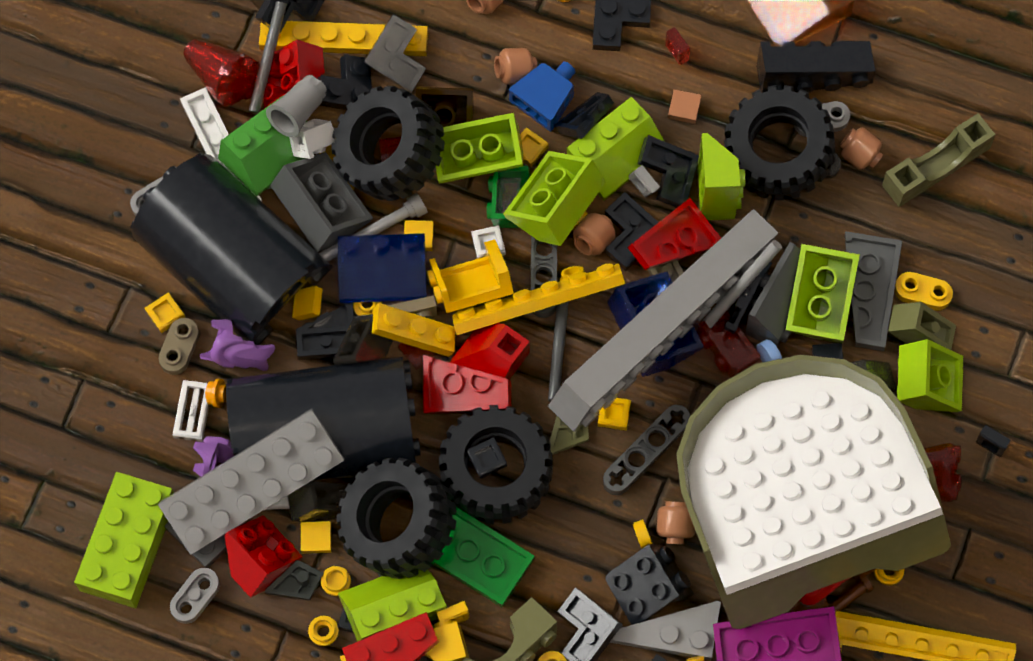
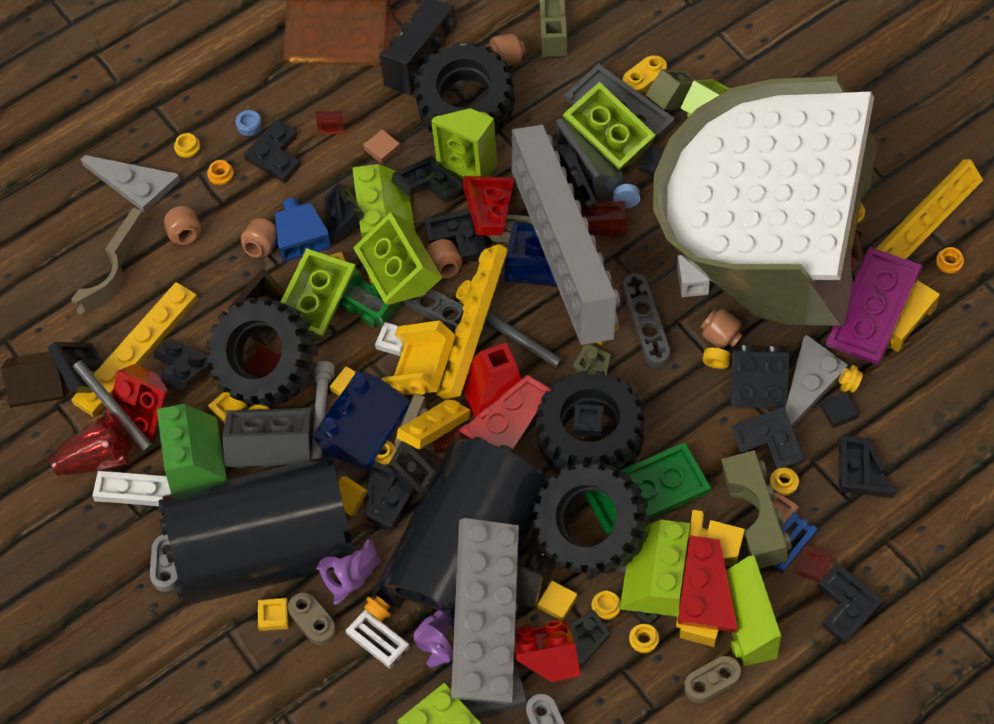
camera: 55 degrees left, 10 degrees down
light grey plant [266,75,327,137] -> none
white brick [289,119,335,159] -> none
black plate [363,14,426,92] -> none
light grey tile [628,165,660,197] -> none
light grey bar [703,240,782,328] -> none

